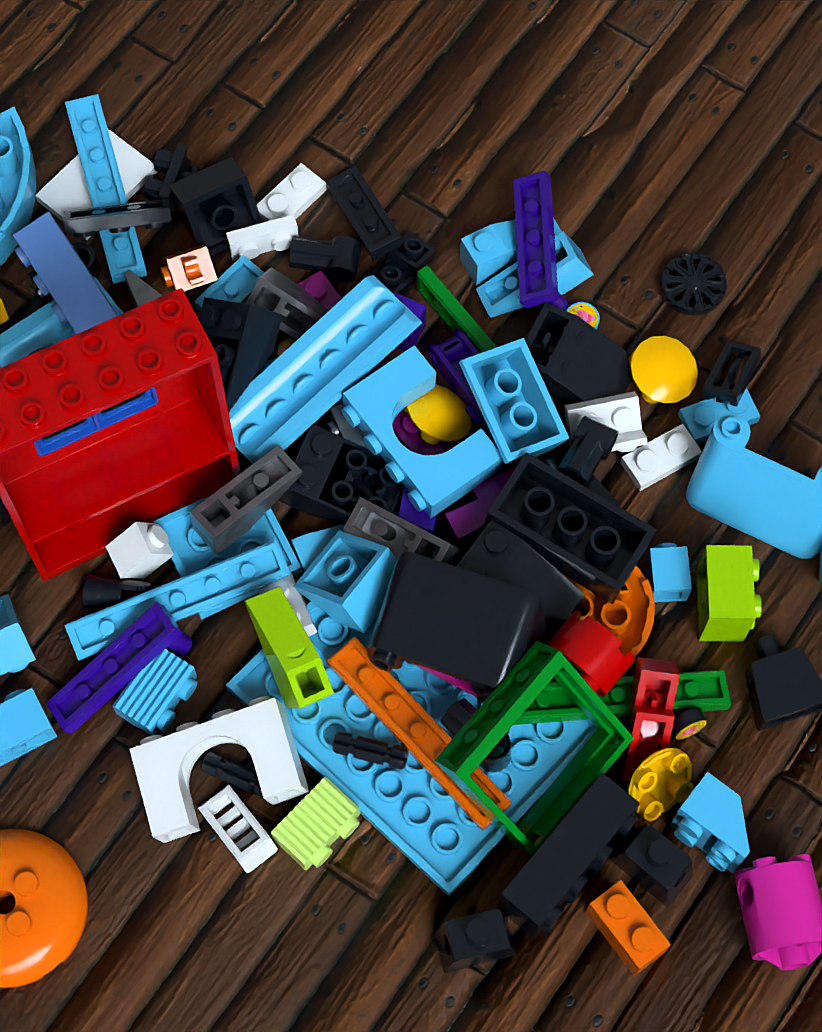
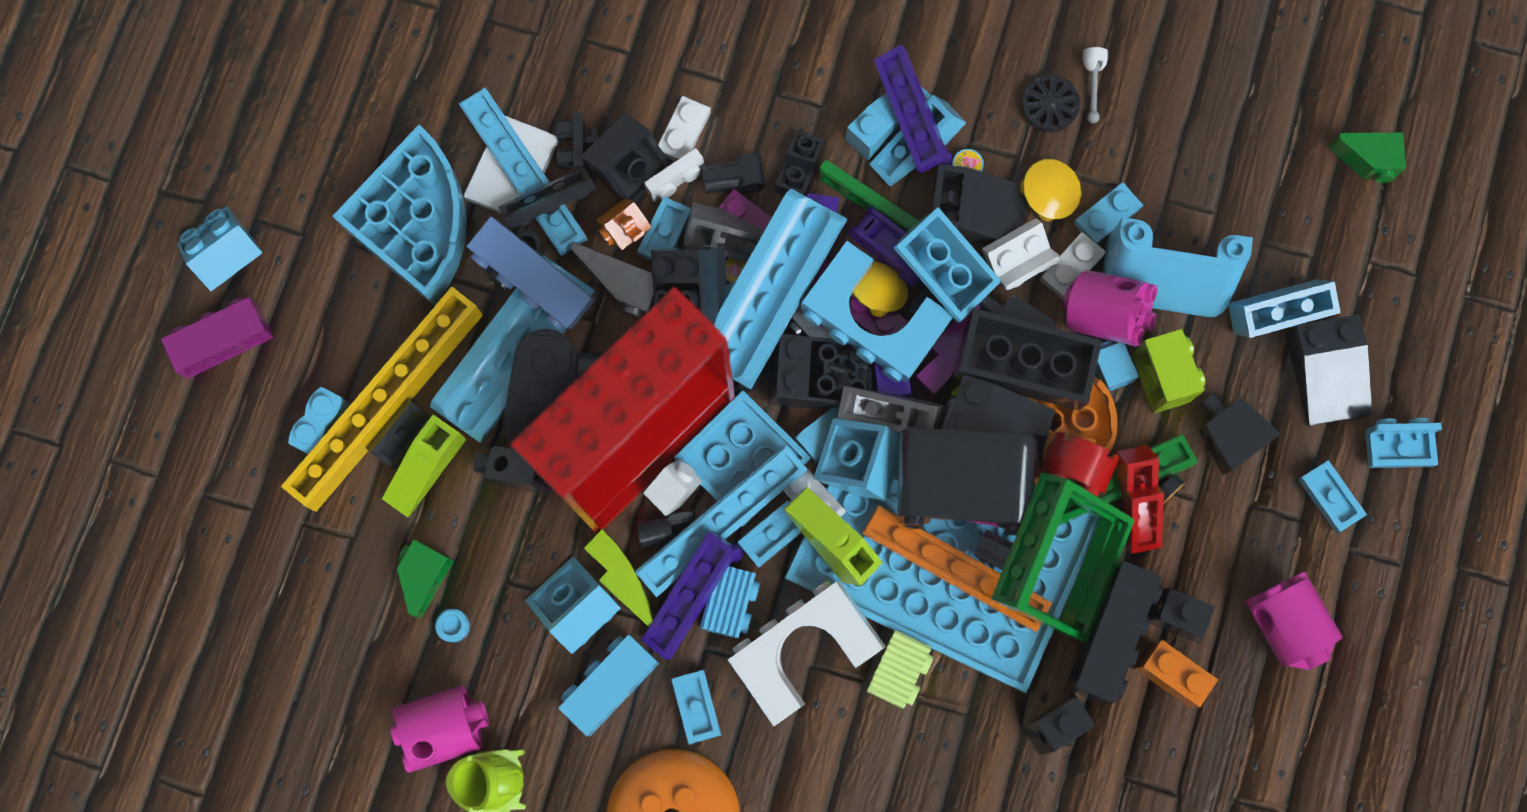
camera: 15 degrees left, 10 degrees up
flat silver slope [190,445,302,555] -> none
white slope [198,785,278,873] -> none
black axle [201,752,263,798] -> none
black plate [326,166,404,261] -> none
black axle [332,731,409,770] -> none
black piece [557,416,619,487] -> none
yellow dish [628,748,694,821] -> none
medium azure slope [670,772,750,874] -> none
black tile [702,340,761,407] -> none
none -> lime slope [584,530,653,627]
none -> medium azure plate [672,670,721,744]
none -> medium azure plate [738,501,802,568]
none -> dark pink cylinder [1063,270,1158,347]
none -> hinge [1083,47,1108,123]

